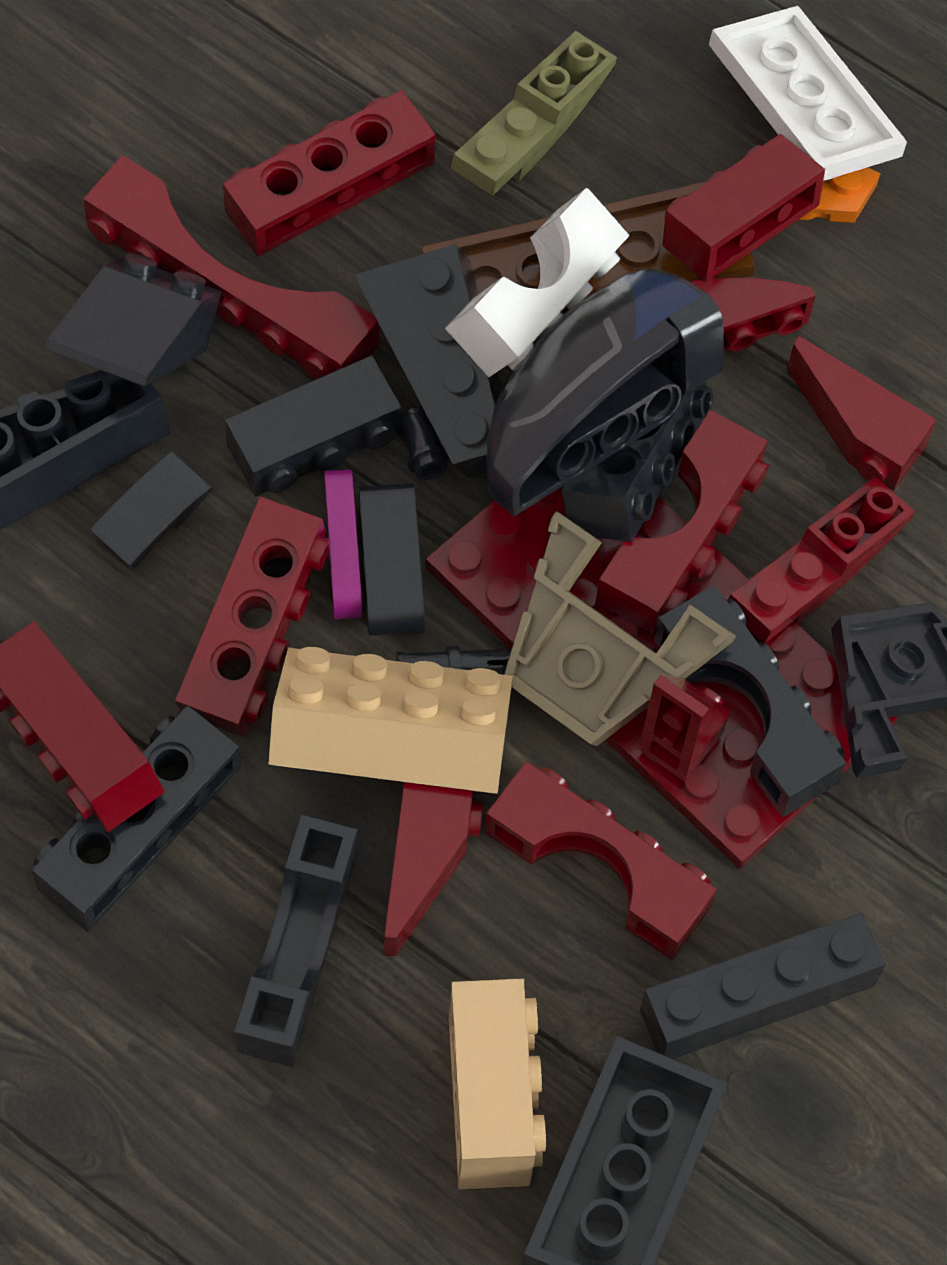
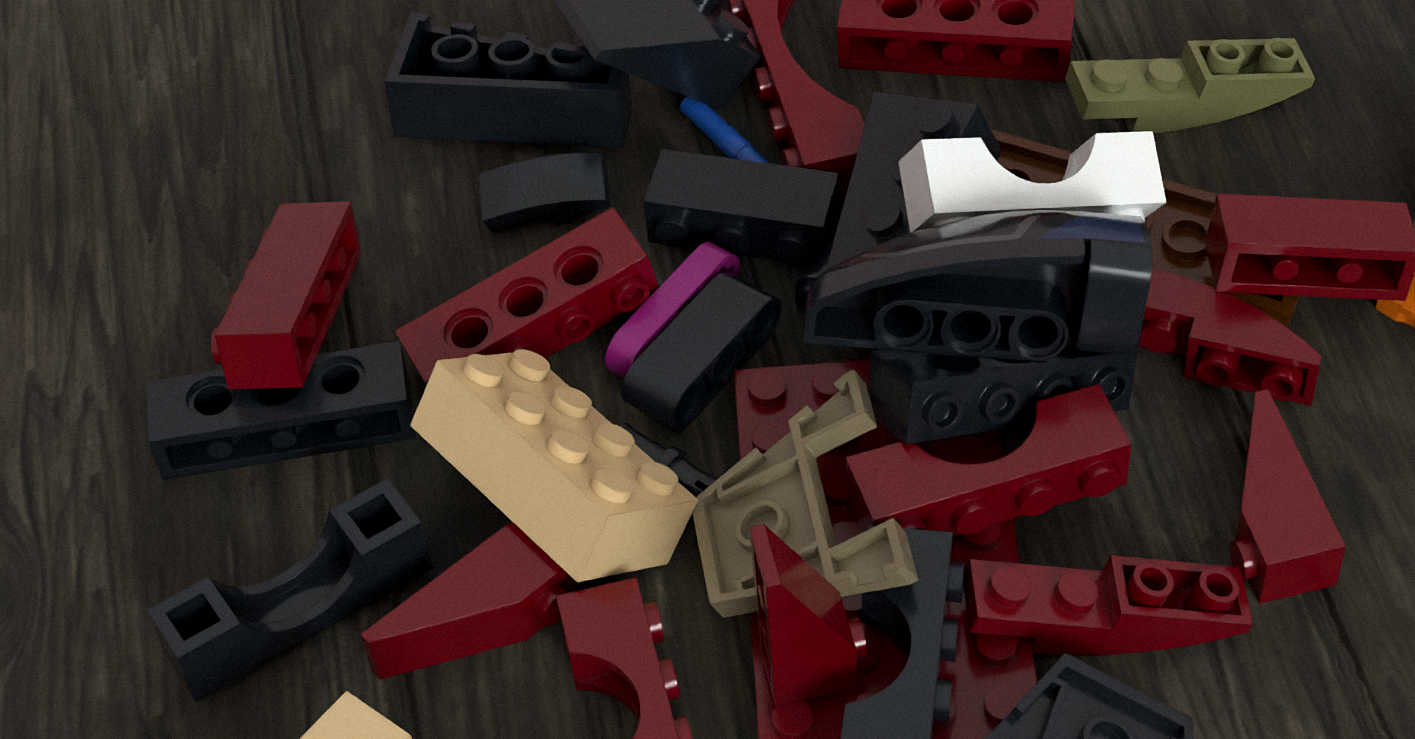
camera: 50 degrees right, 15 degrees down
none -> blue piece [680,97,770,164]

